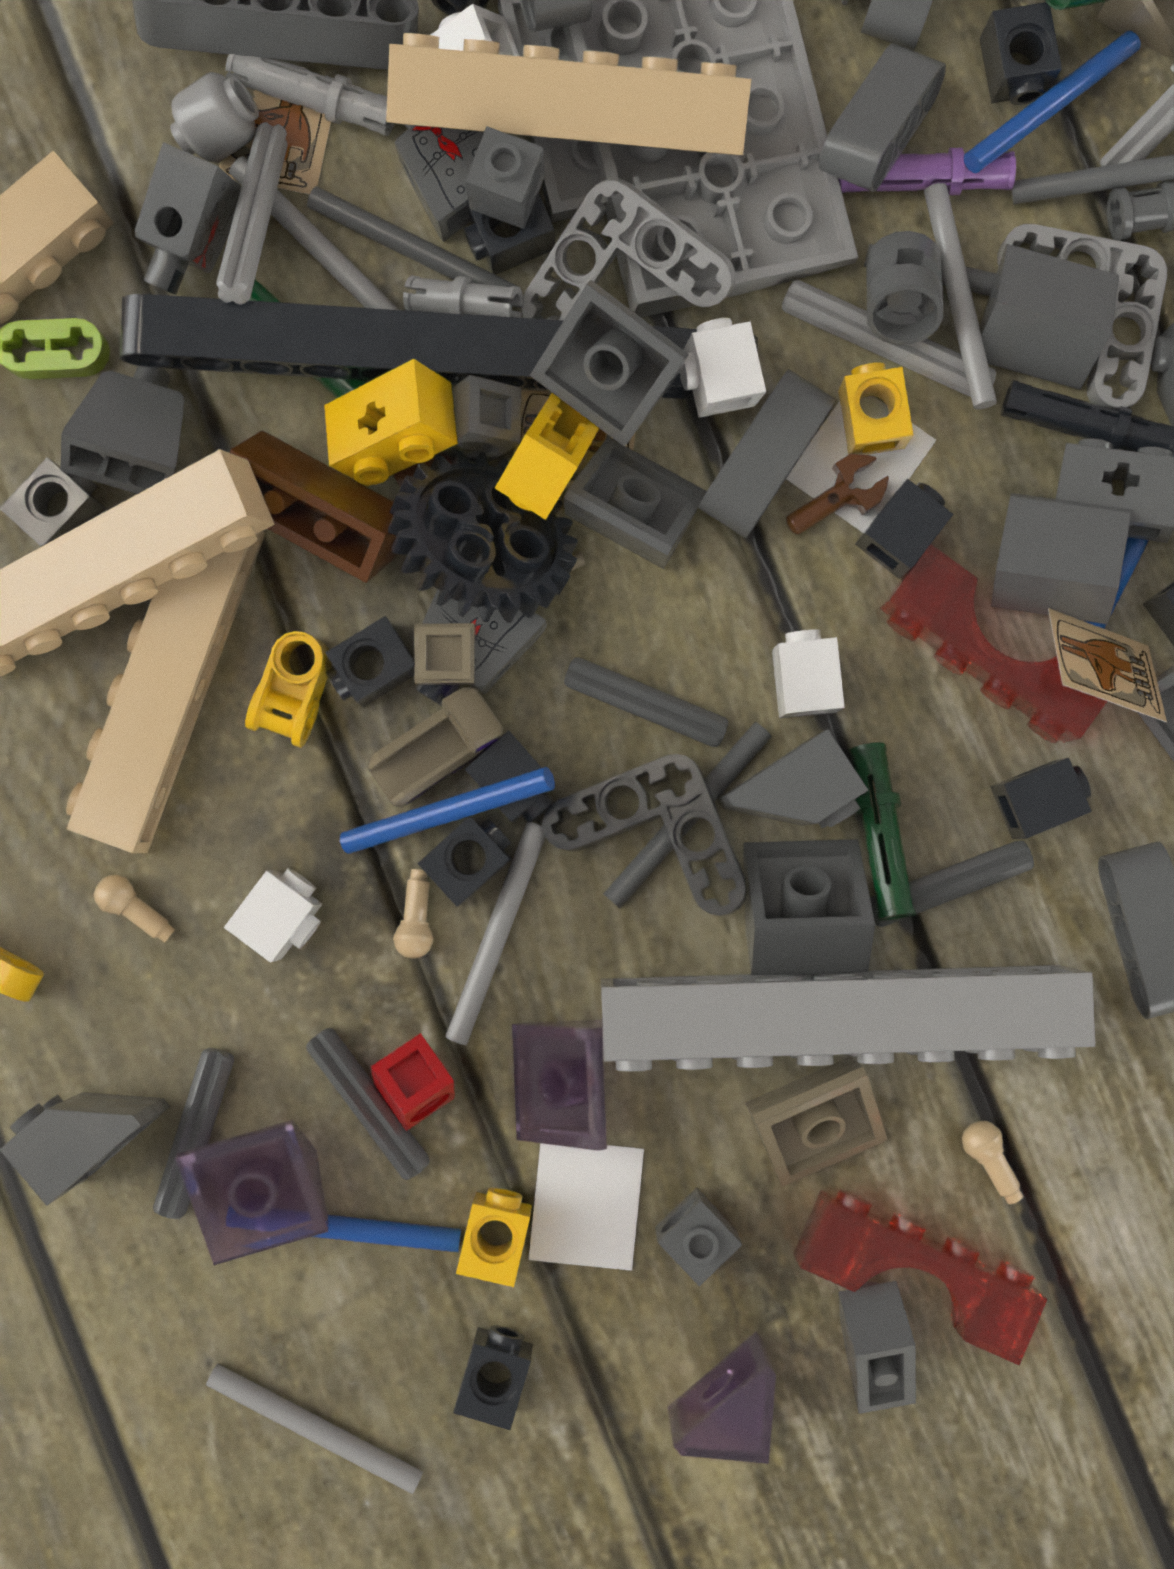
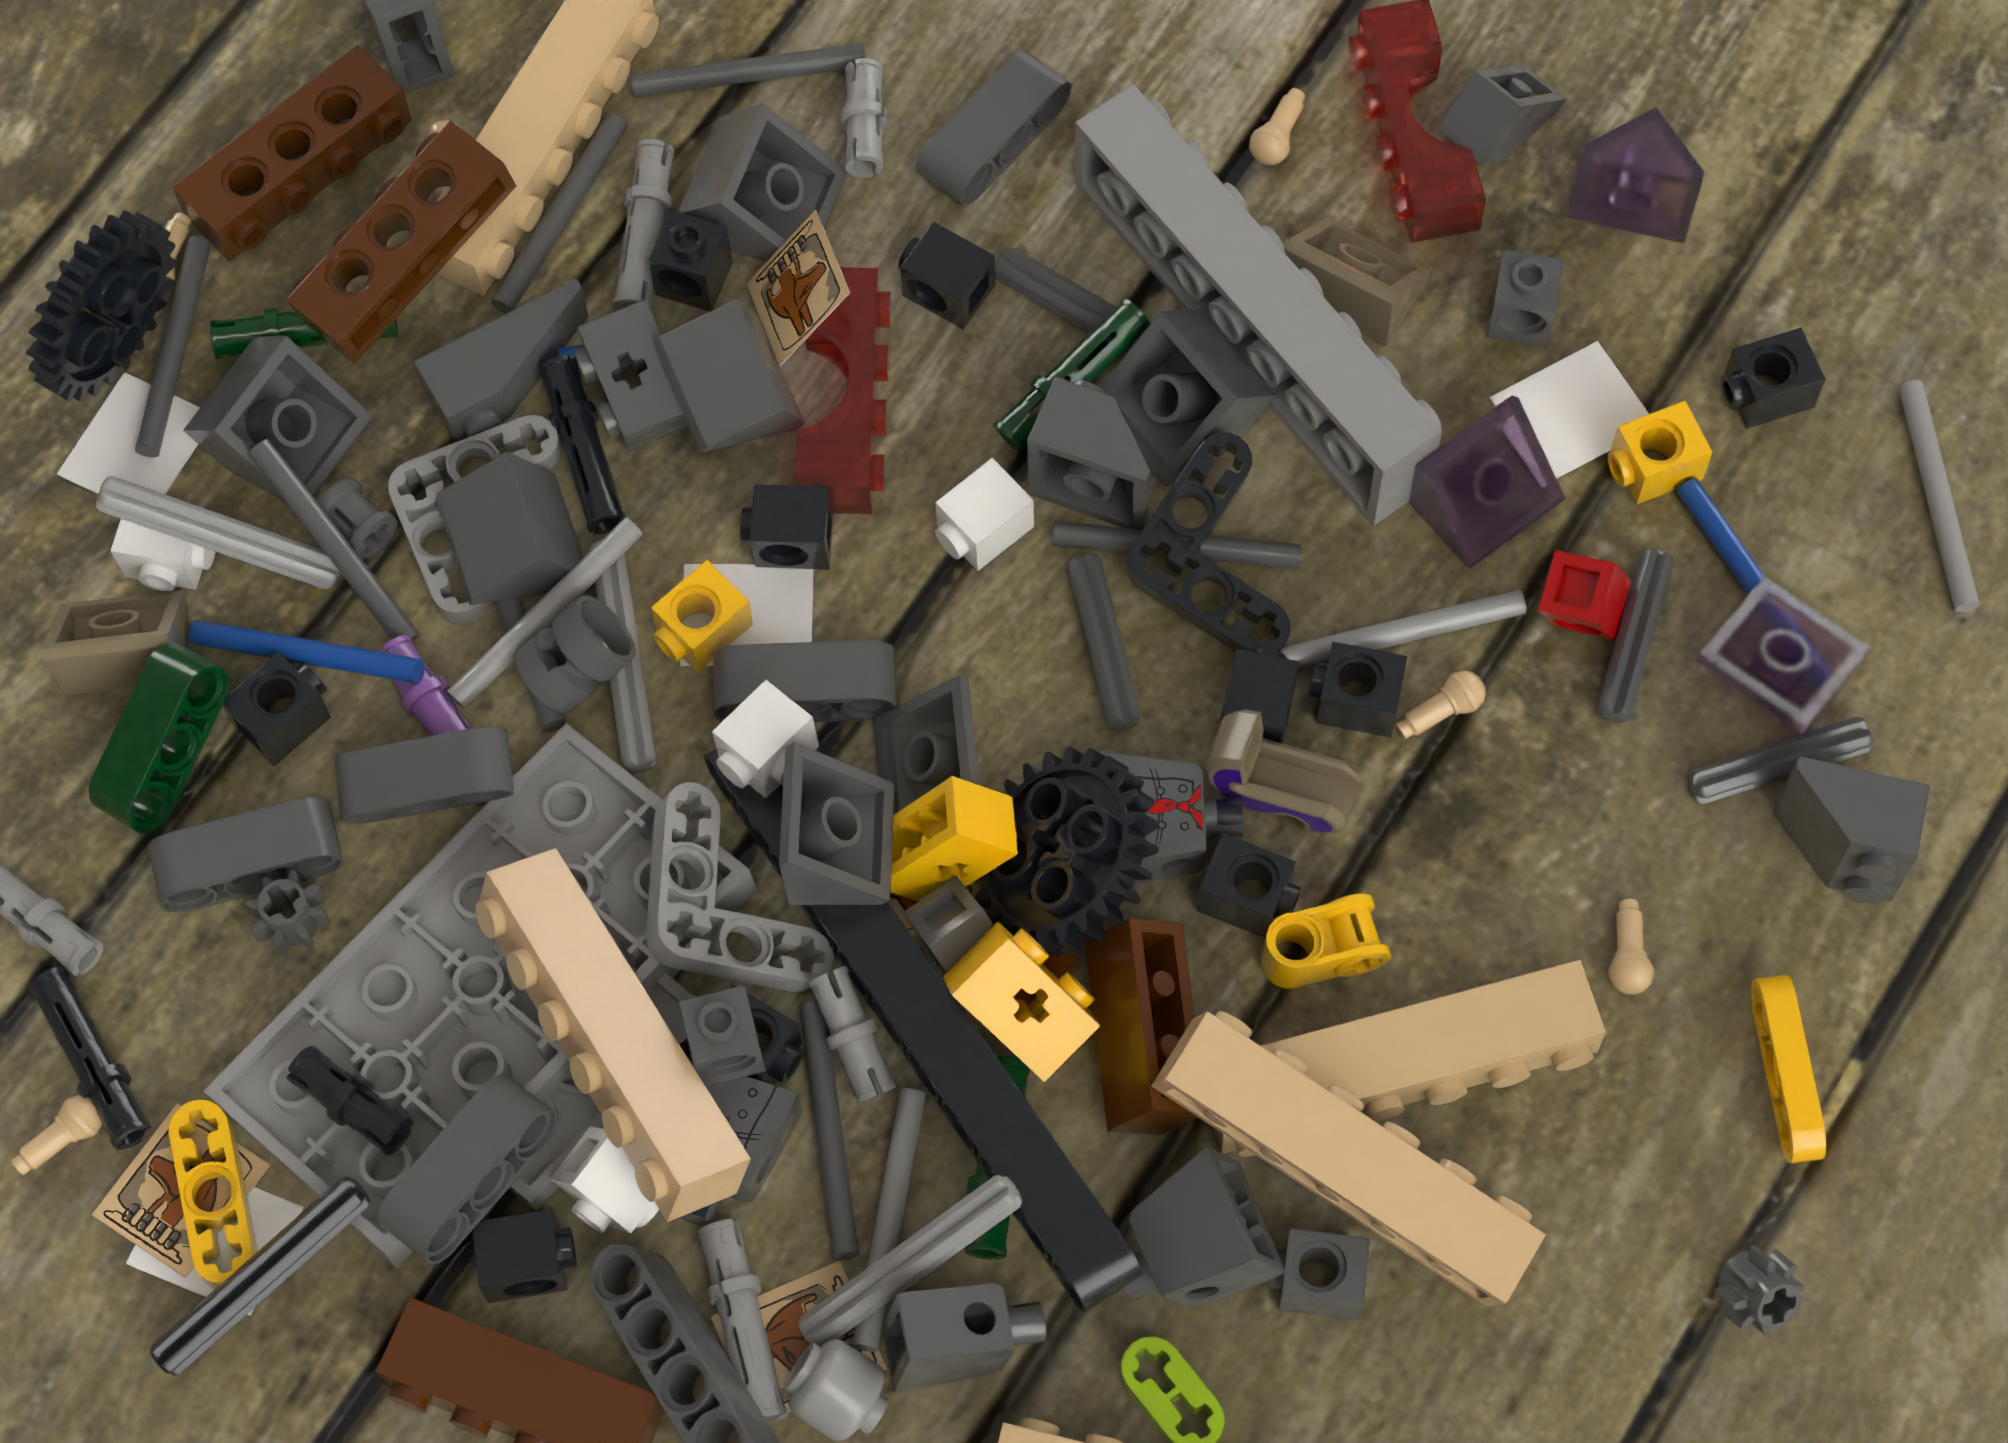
camera: 125 degrees left, 20 degrees down
white brick [224,868,322,963] -> none
blue bar [340,767,555,854] -> none
dark tan tile [414,623,475,685] -> none
reddish brown bar [786,454,889,535] -> none

